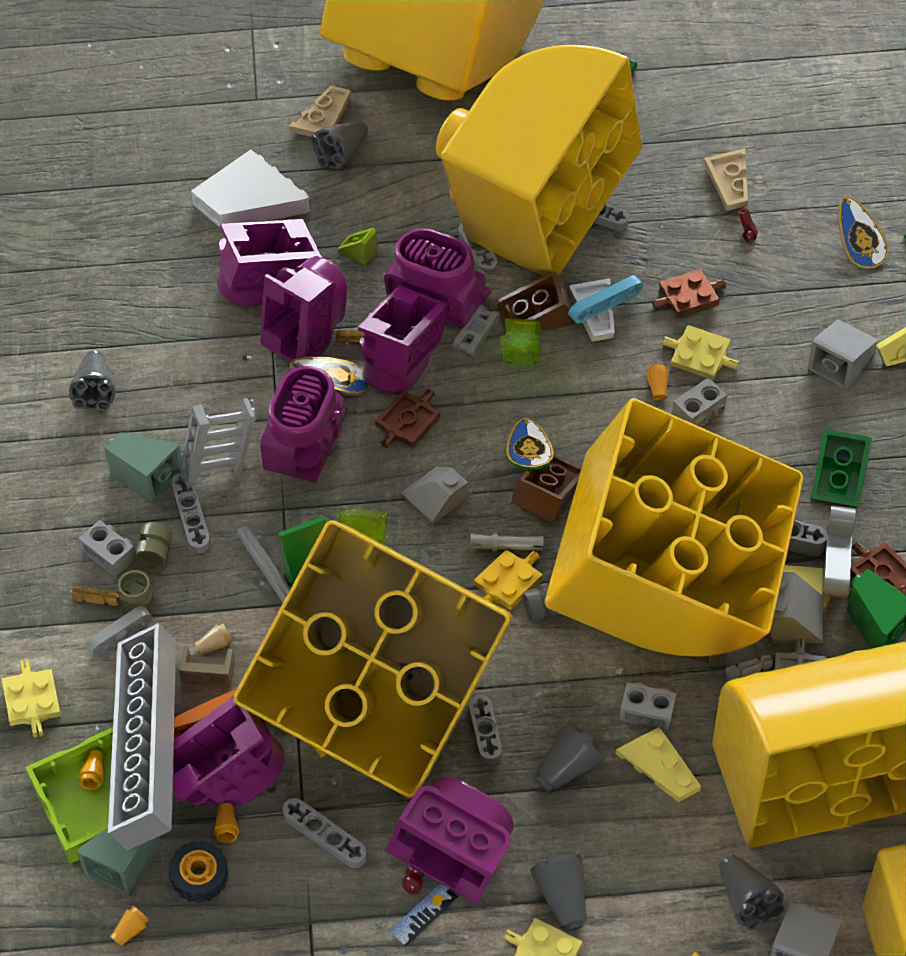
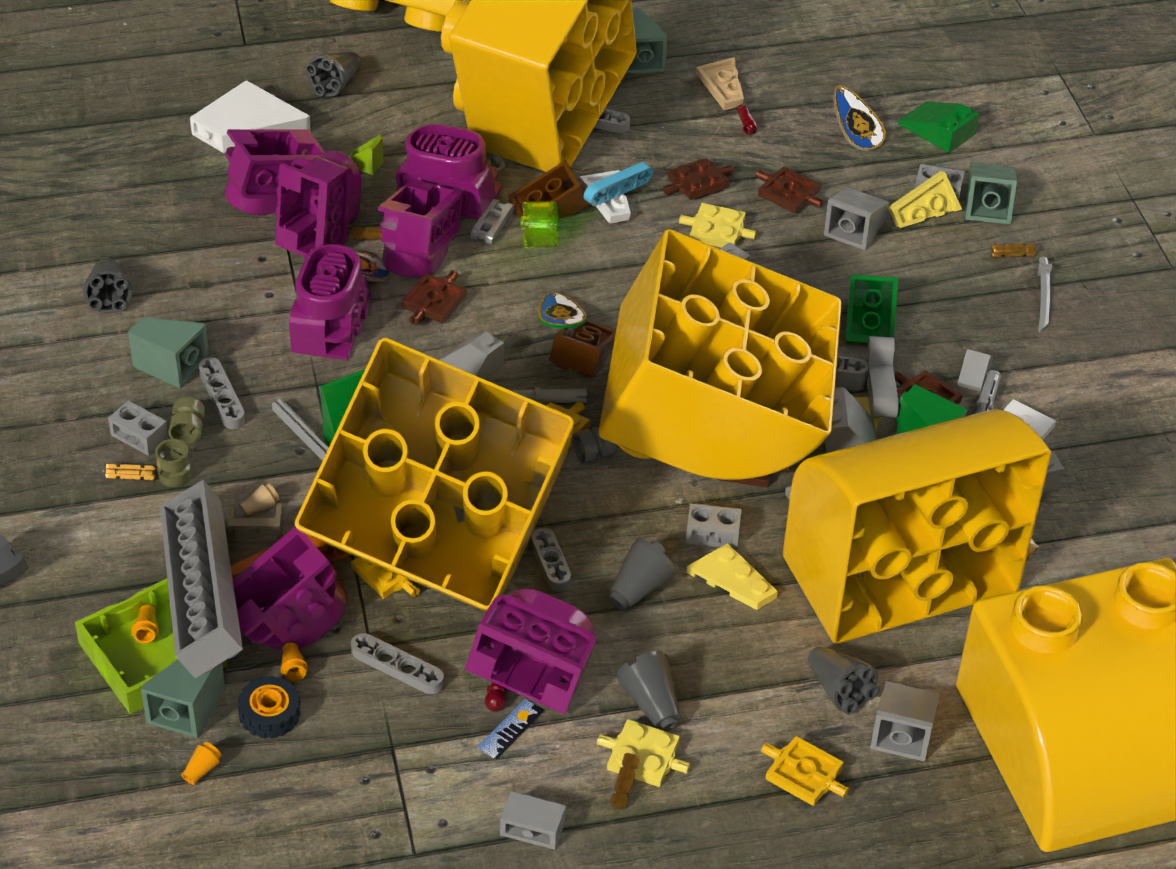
camera: 10 degrees left, 10 degrees down
light yellow plate [1,659,60,737] -> none
light grey beam [85,606,152,658] -> none
light grey fence [180,398,257,486] -> none
tan wing [289,86,351,137] -> none
none -> sand green slope [625,8,668,74]
none -> copper plate [755,166,824,213]

